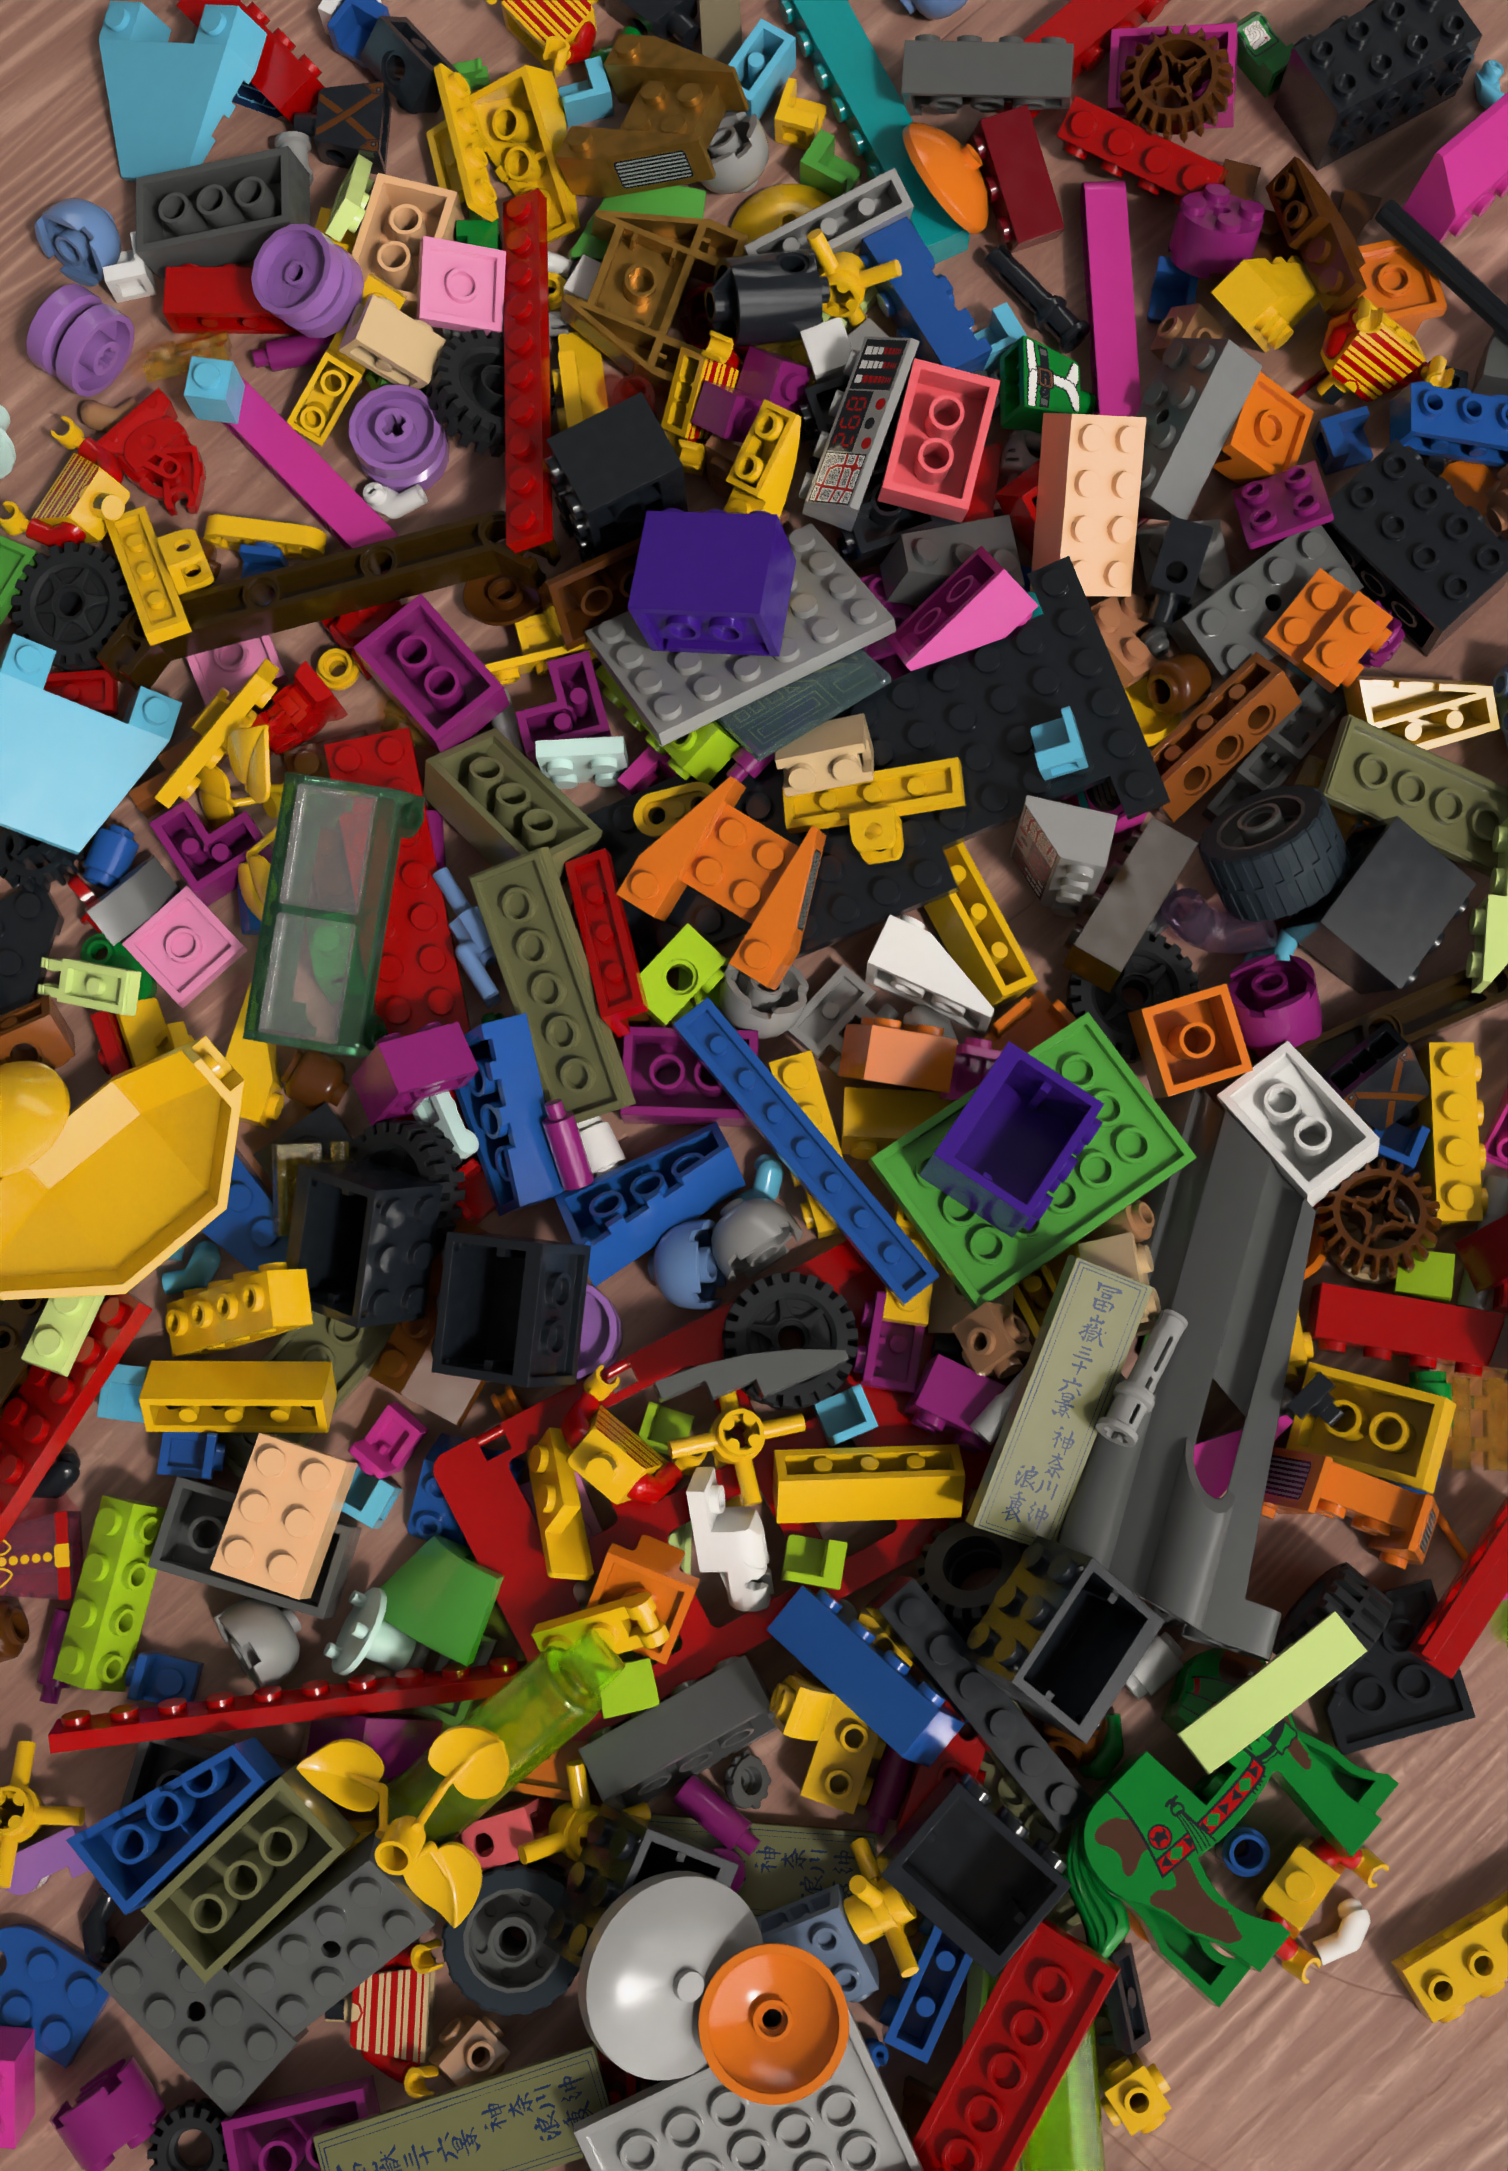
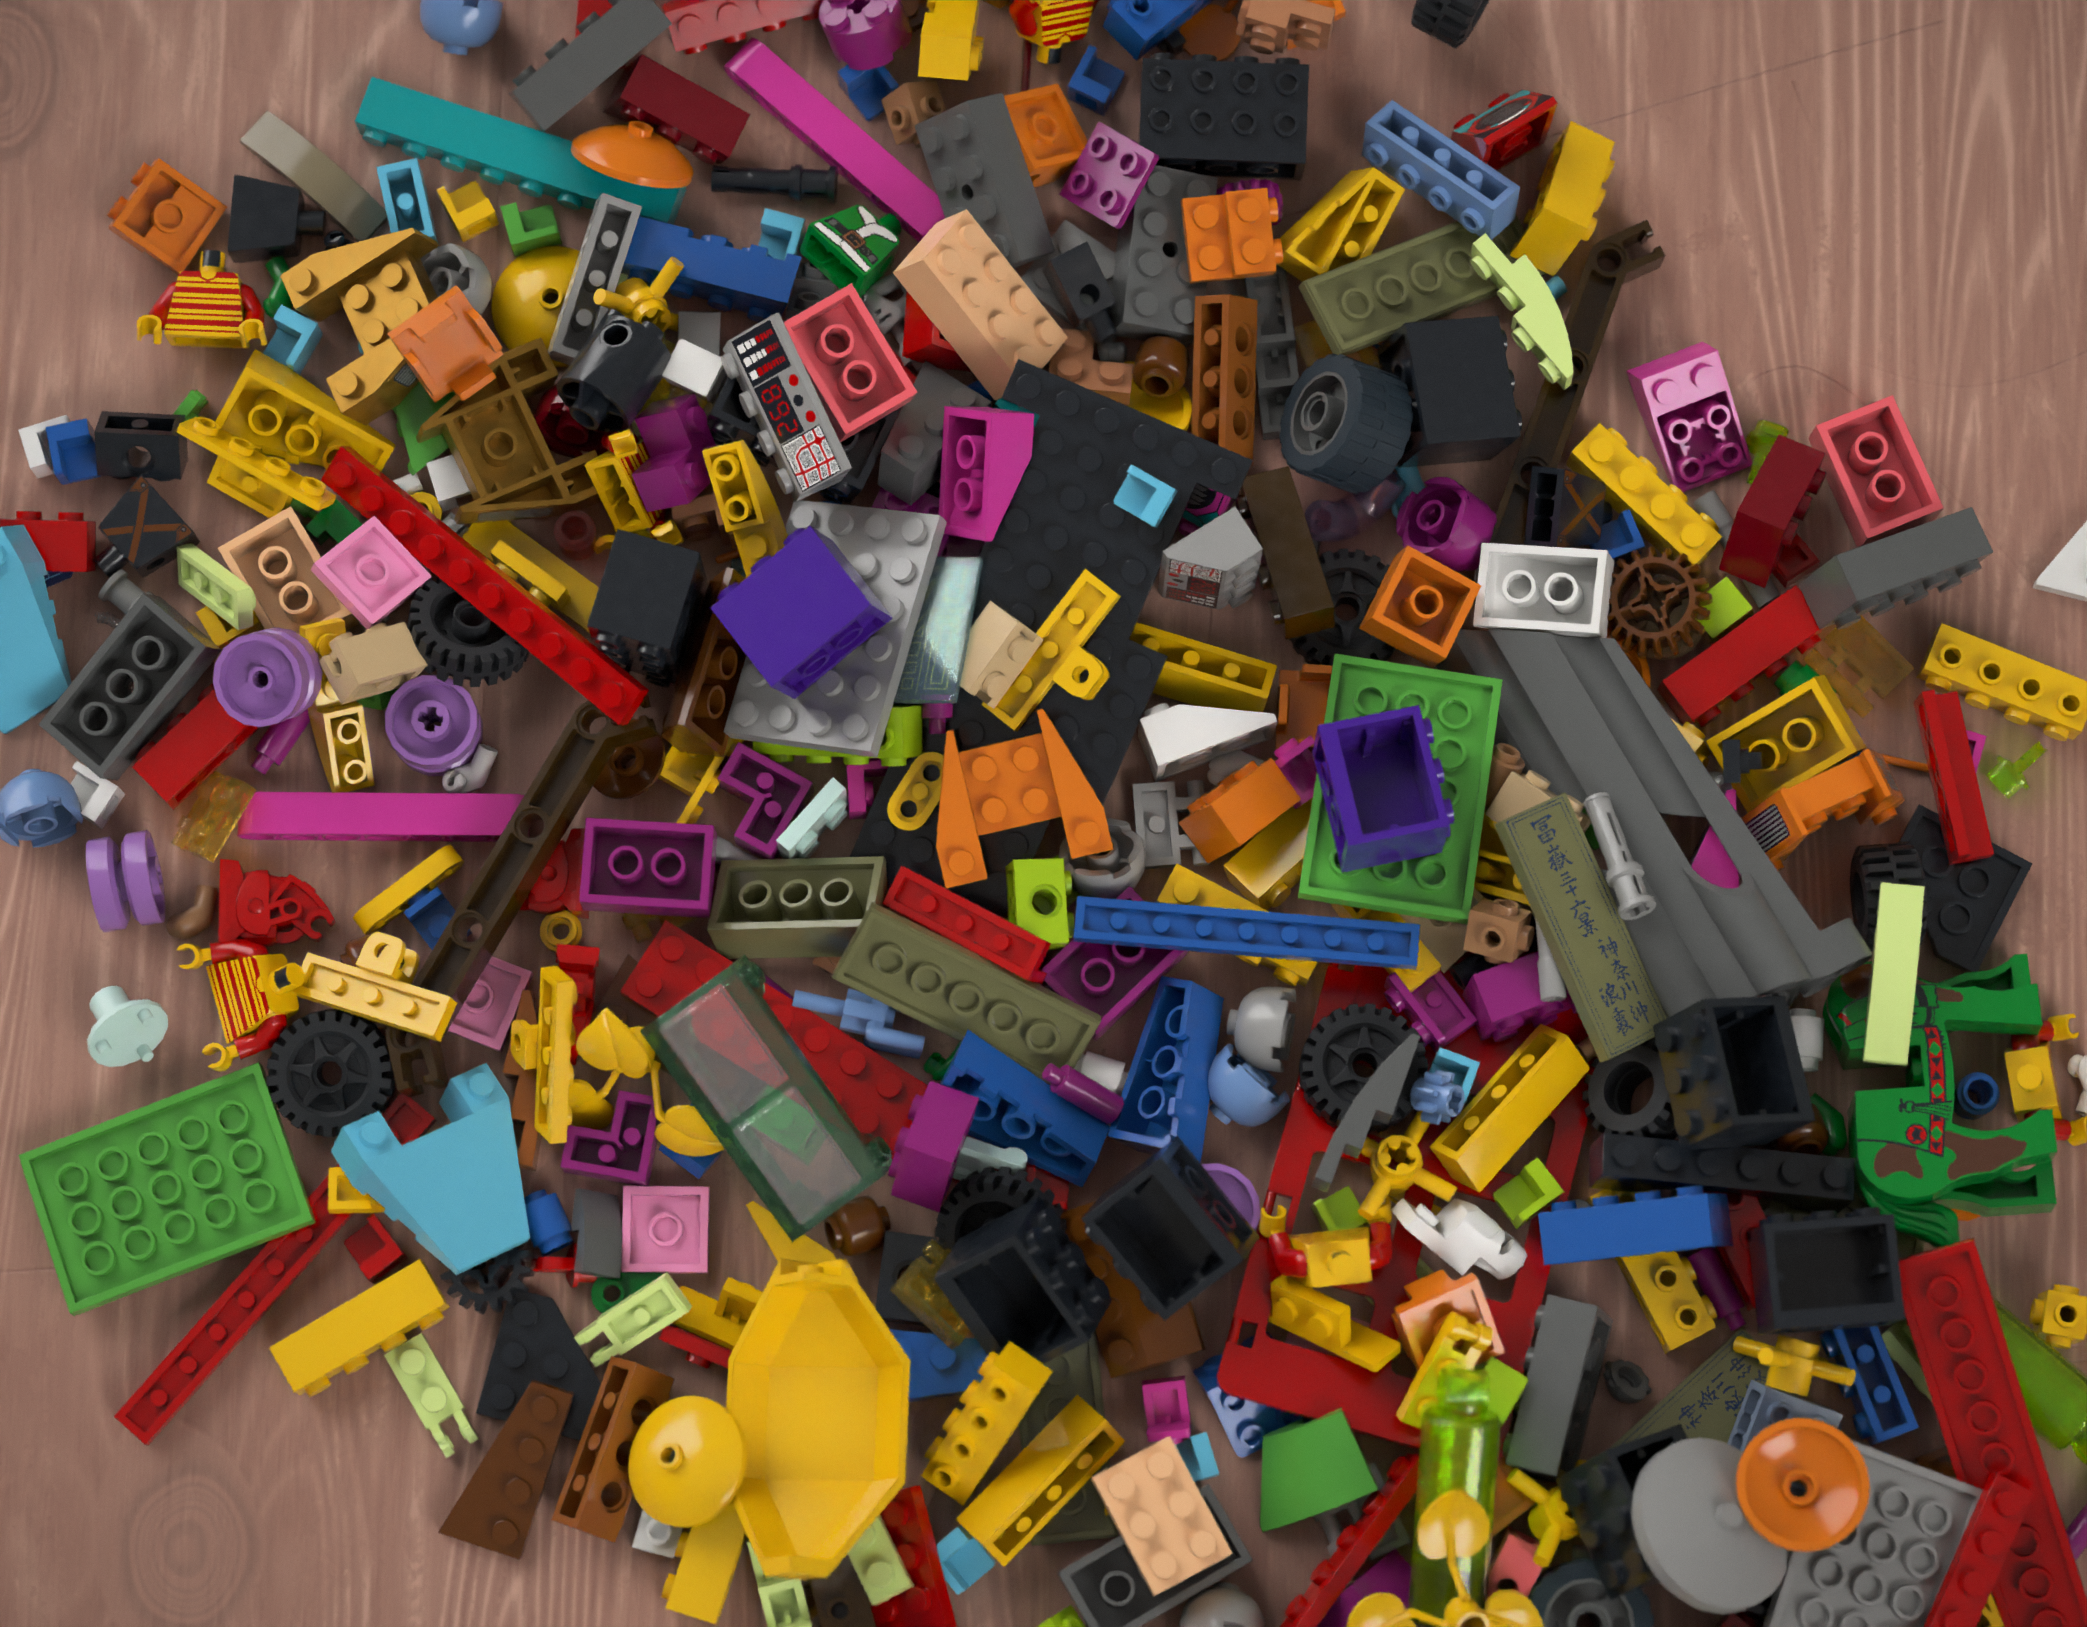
camera: 55 degrees left, 0 degrees up
blue bracket [157,1432,227,1480] -> none
medium azure arm [162,1241,221,1295] -> none
medium azure brick [184,356,245,424] -> none
light aqua piece [323,1587,416,1676] -> none
orange bush [490,1385,526,1421] -> none
magenta cylinder [673,1775,761,1856] -> none
medium azure arm [733,1154,784,1202] -> none
yellow slope [769,1670,836,1741] -> none
black plate [1095,1943,1151,2054] -> none
none -> orange panel [387,285,503,403]
none -> medium blue gear [1410,1070,1464,1125]

